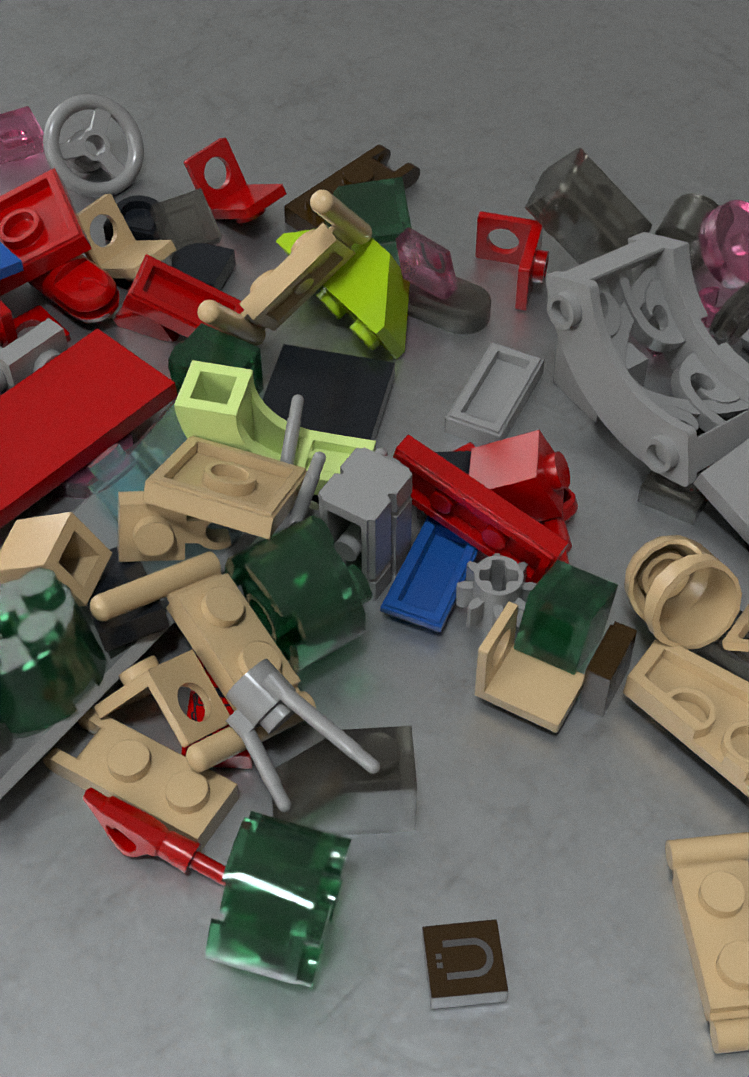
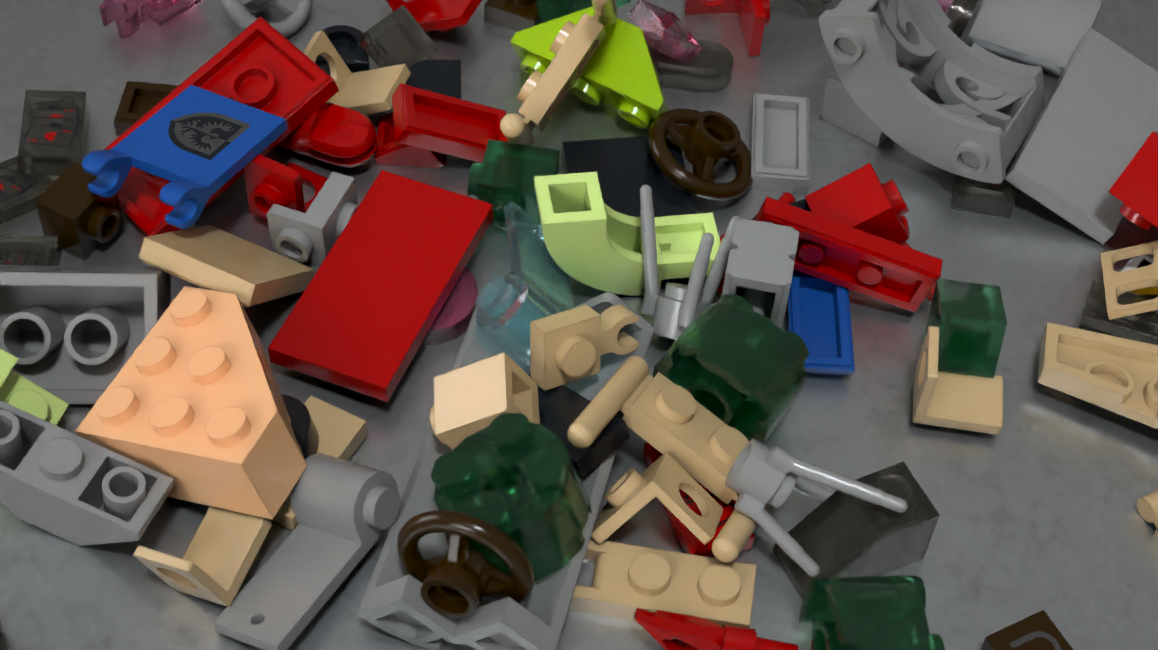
camera: 25 degrees left, 0 degrees up
tan tile [142,436,307,539] -> none
light grey gear [456,553,539,633] -> none
dark brown tile [580,621,637,718] -> none
tan helmet [624,535,742,650] -> none
none -> dark brown piece [648,109,753,201]

